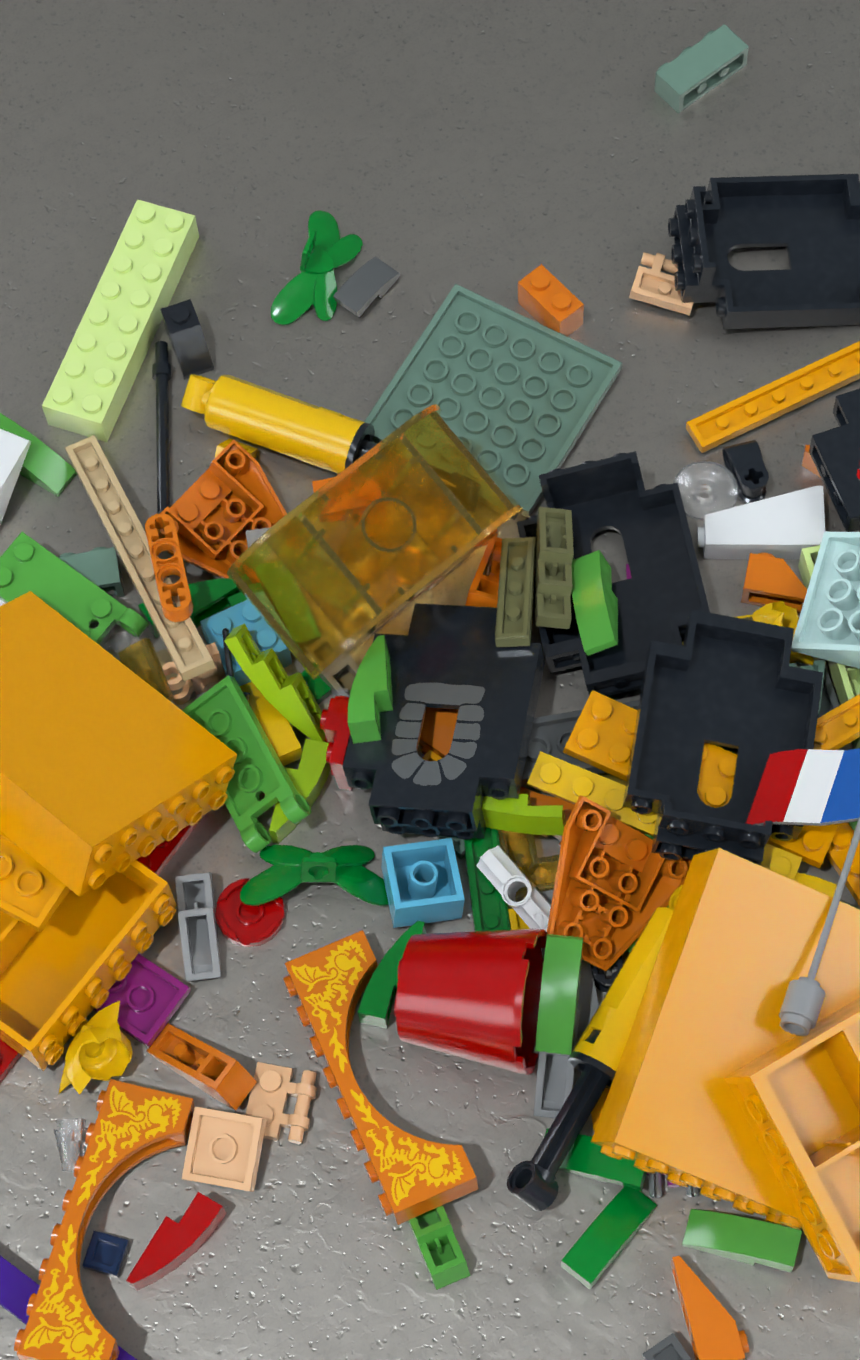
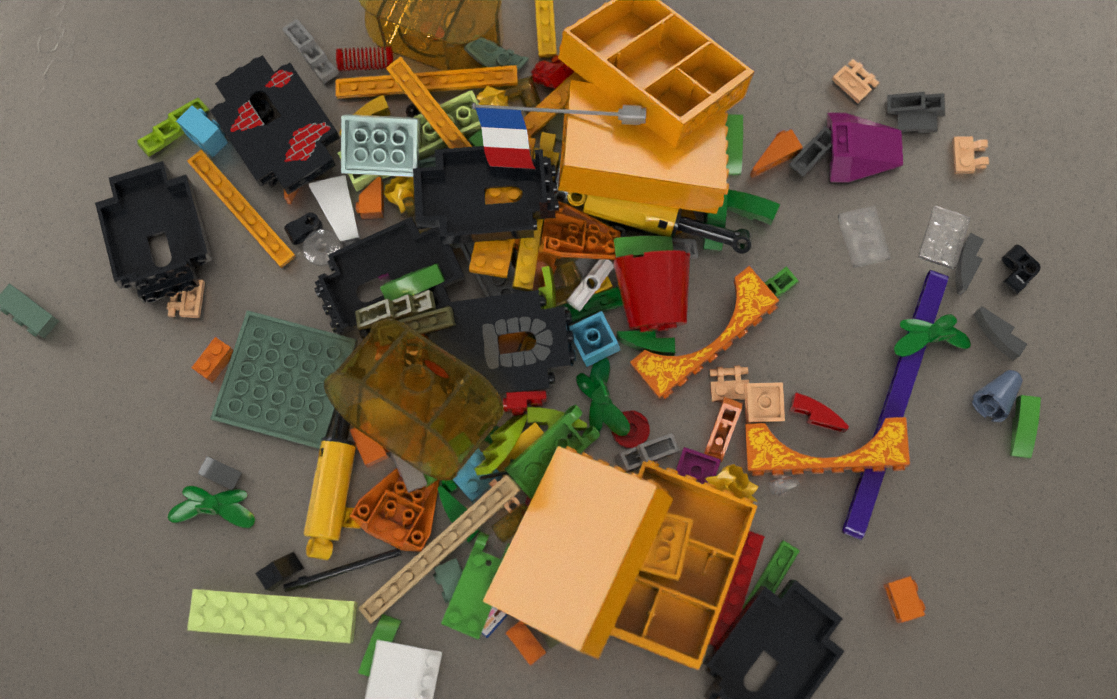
camera: 110 degrees left, 10 degrees up
dark blue tile [82,1231,130,1278] -> none
orange beam [145,513,193,622] -> none
bright green slope [348,635,393,744] -> none

